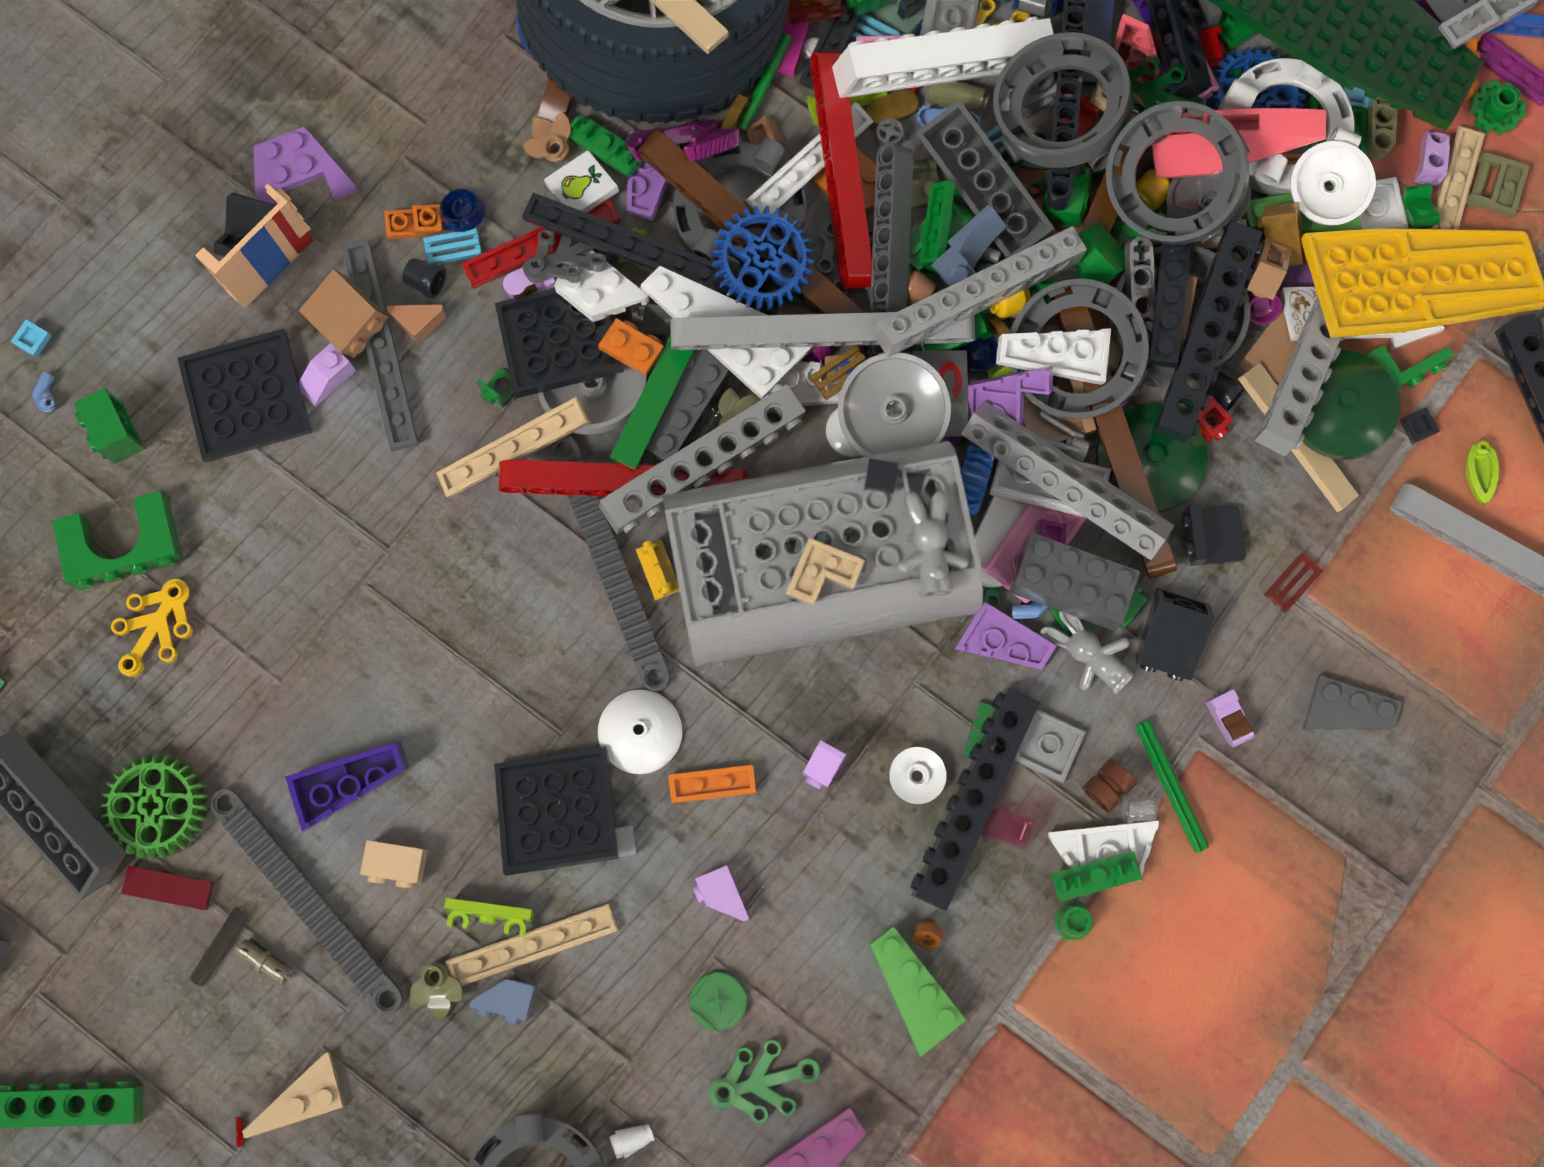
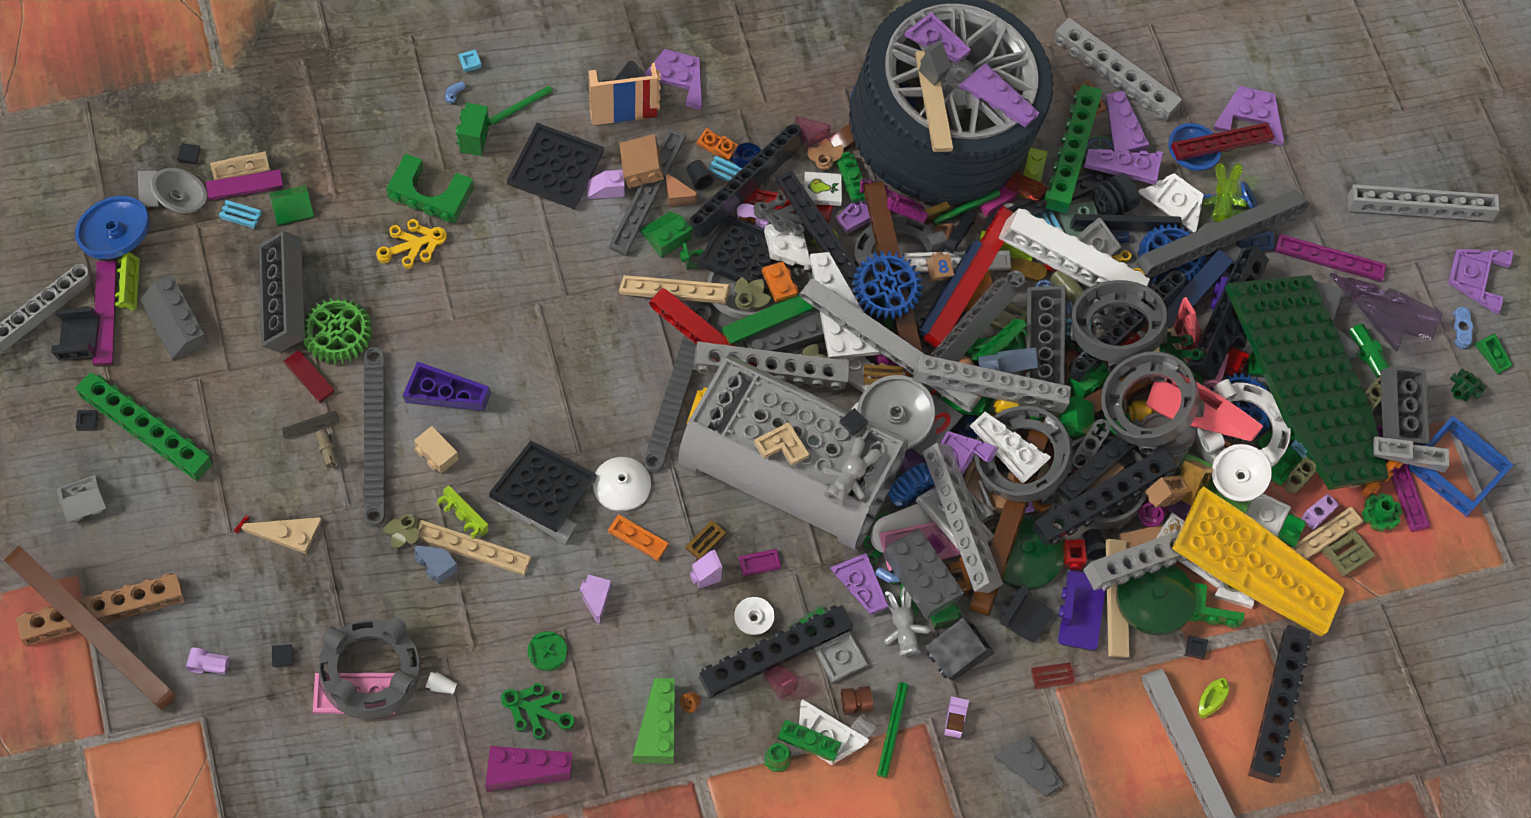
camera: 30 degrees right, 15 degrees down
none -> green bar [489,86,552,126]
none -> green slope [640,211,692,258]
none -> pearl gold tile [685,520,726,560]
none -> black beam [690,124,804,238]
none -> olive plate [735,277,771,310]
none -> magenta tile [738,549,781,577]
none -> clear pink slope [795,116,831,148]
none -> dark blue tile [917,240,982,338]
none -> medium nougat brick [926,252,954,282]
none -> black beam [944,210,977,254]
none -> dark orange hips [948,557,972,597]
none -> dark purple bracket [1058,571,1105,651]

